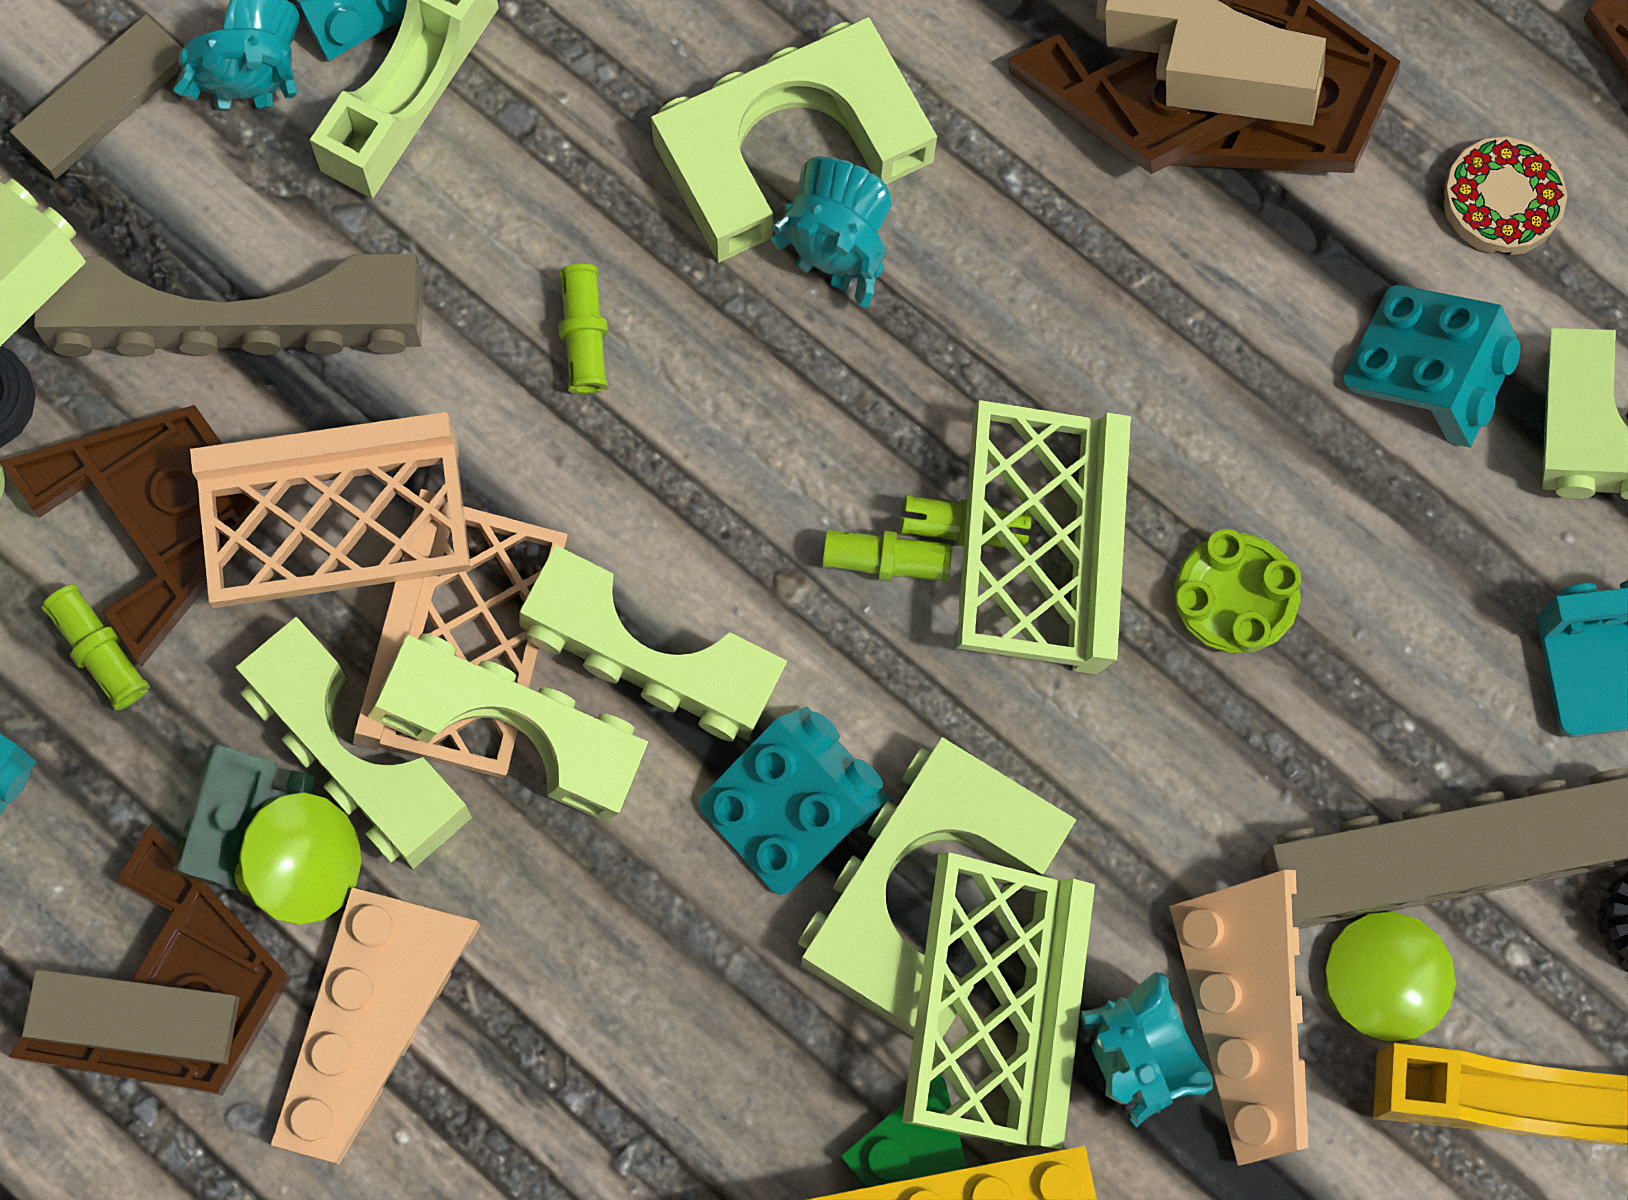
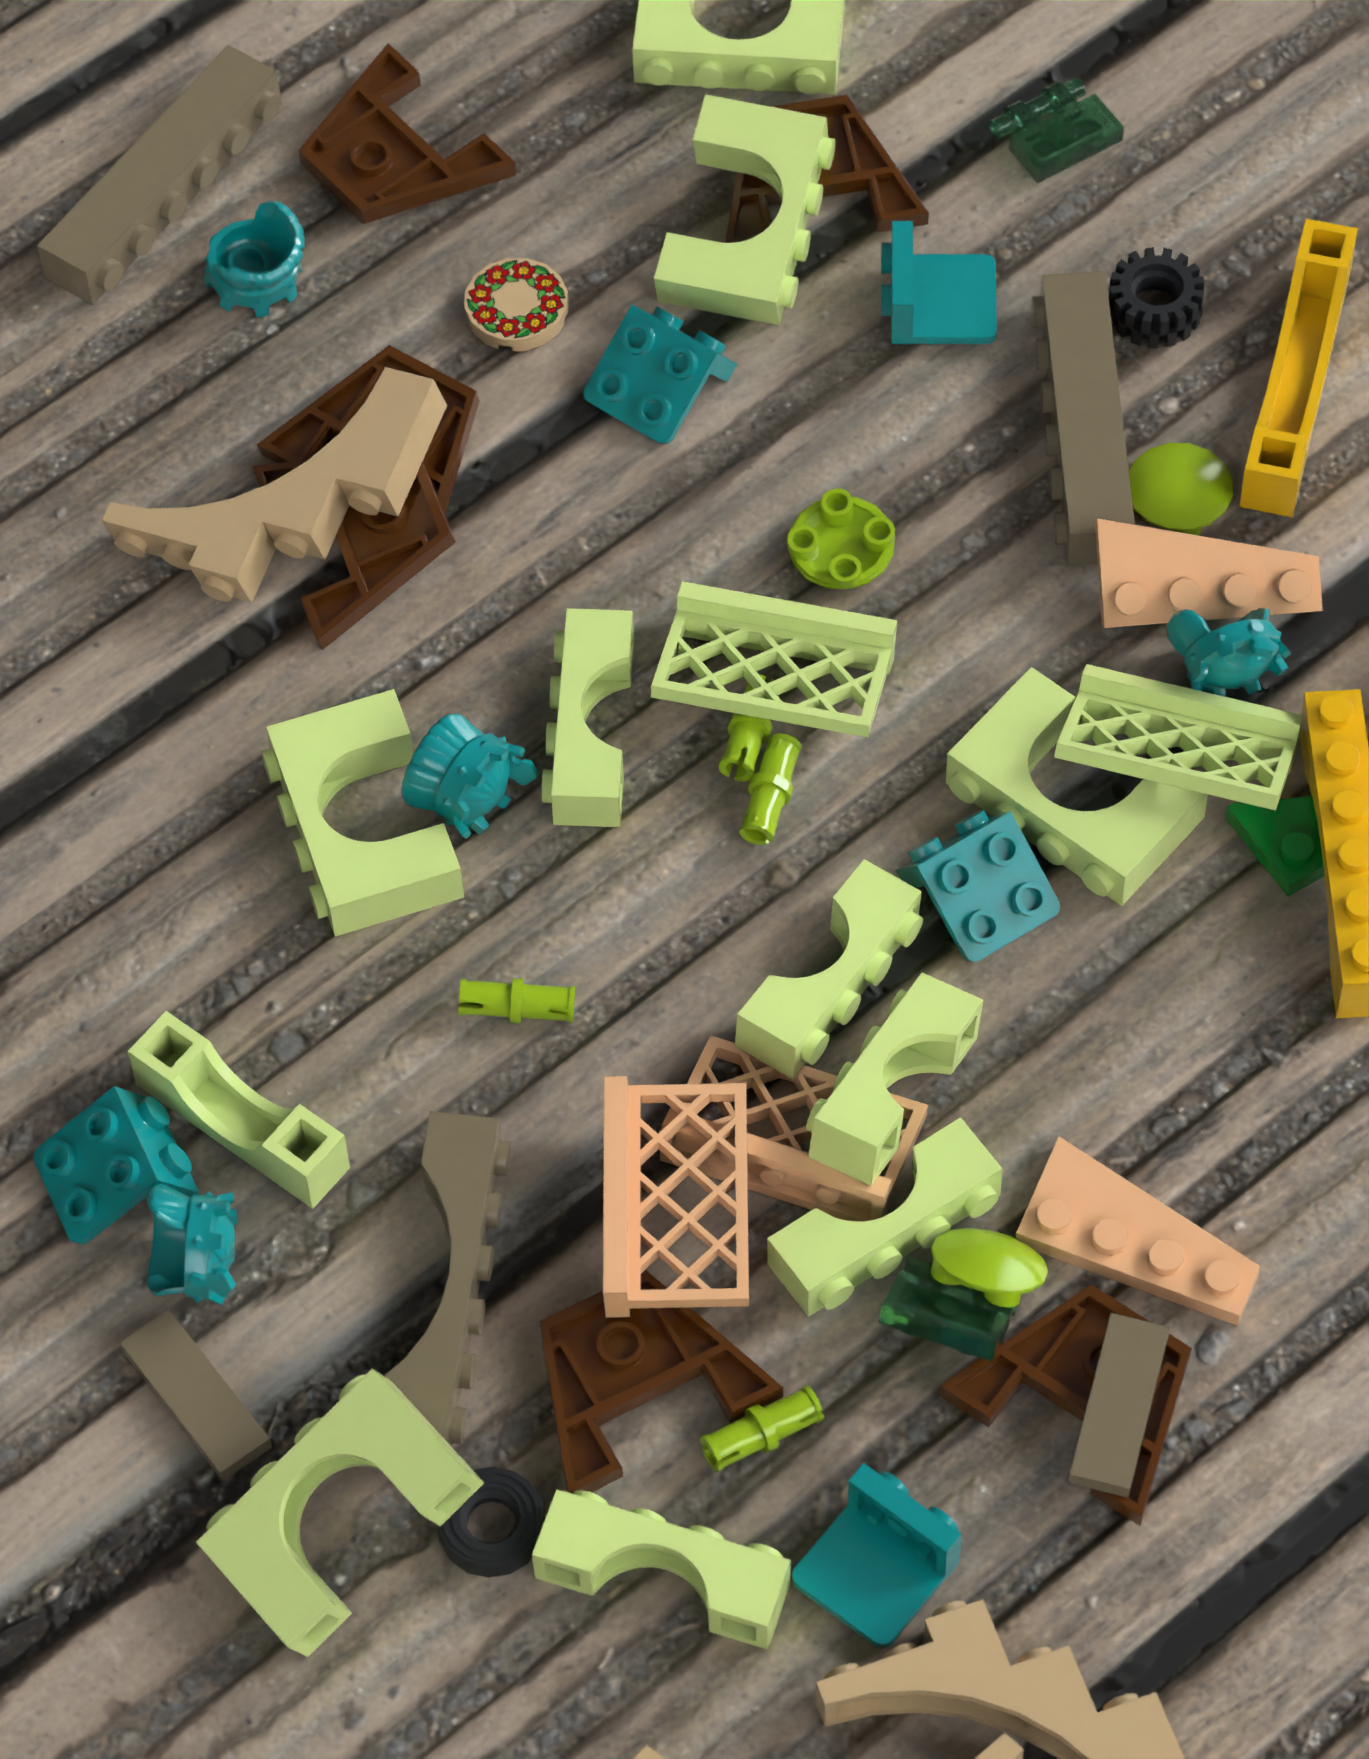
camera: 75 degrees left, 15 degrees down
none -> yellowish green arch [542,608,634,827]

